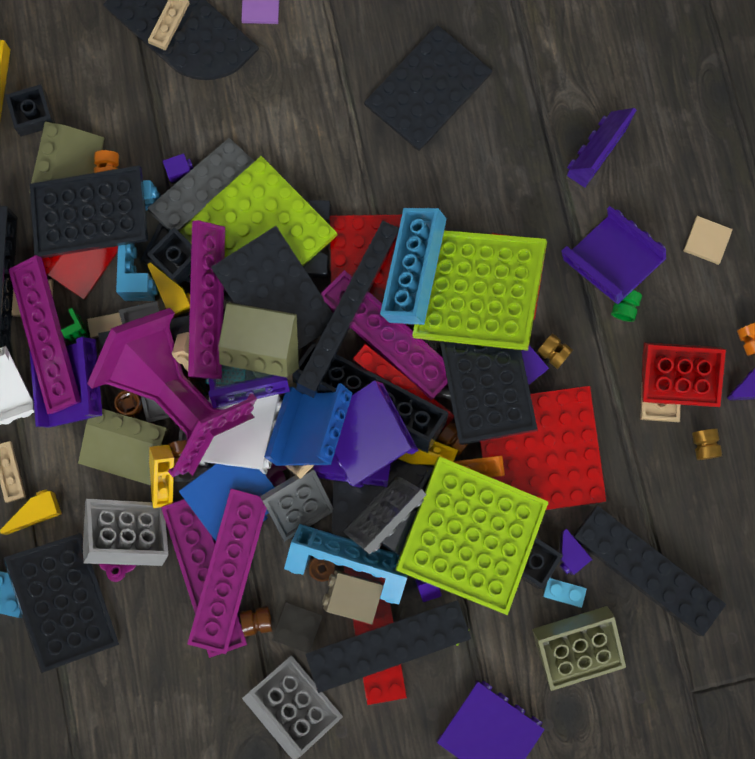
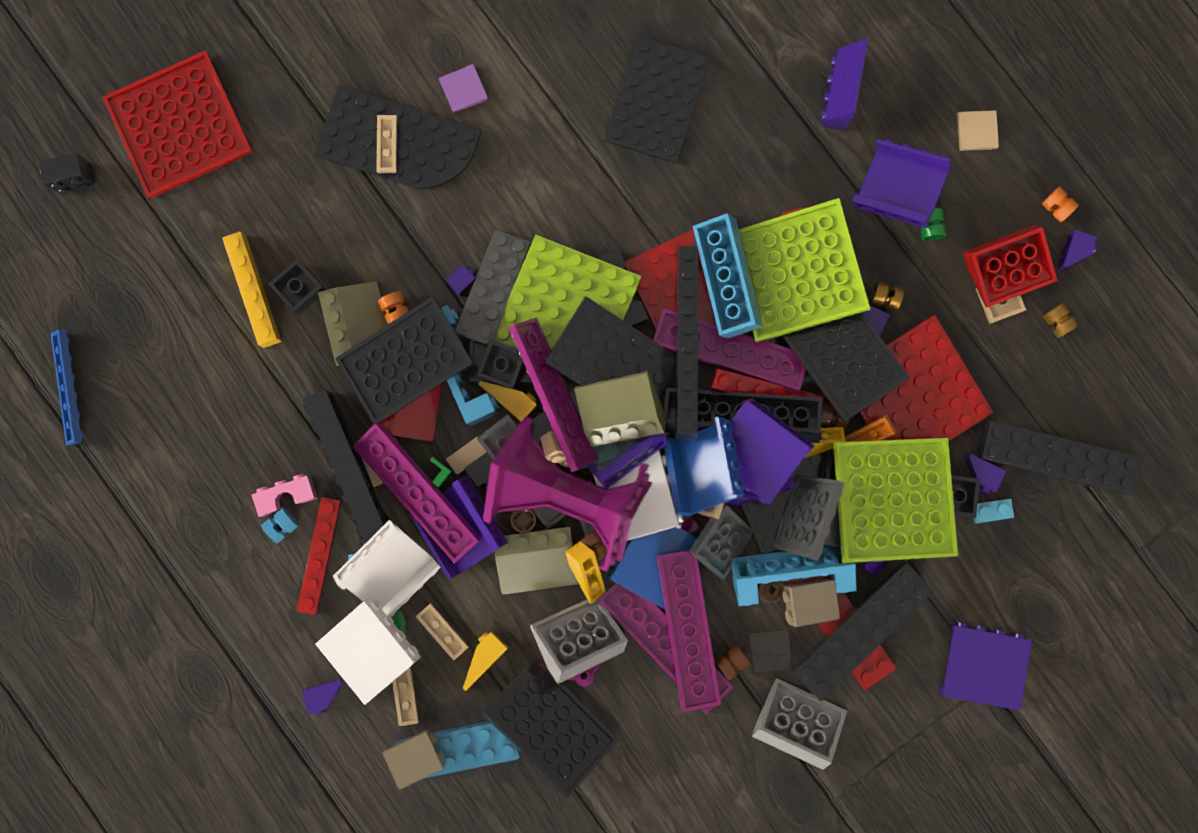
camera: 25 degrees left, 5 degrees up
olive slope [532,606,626,691] -> none

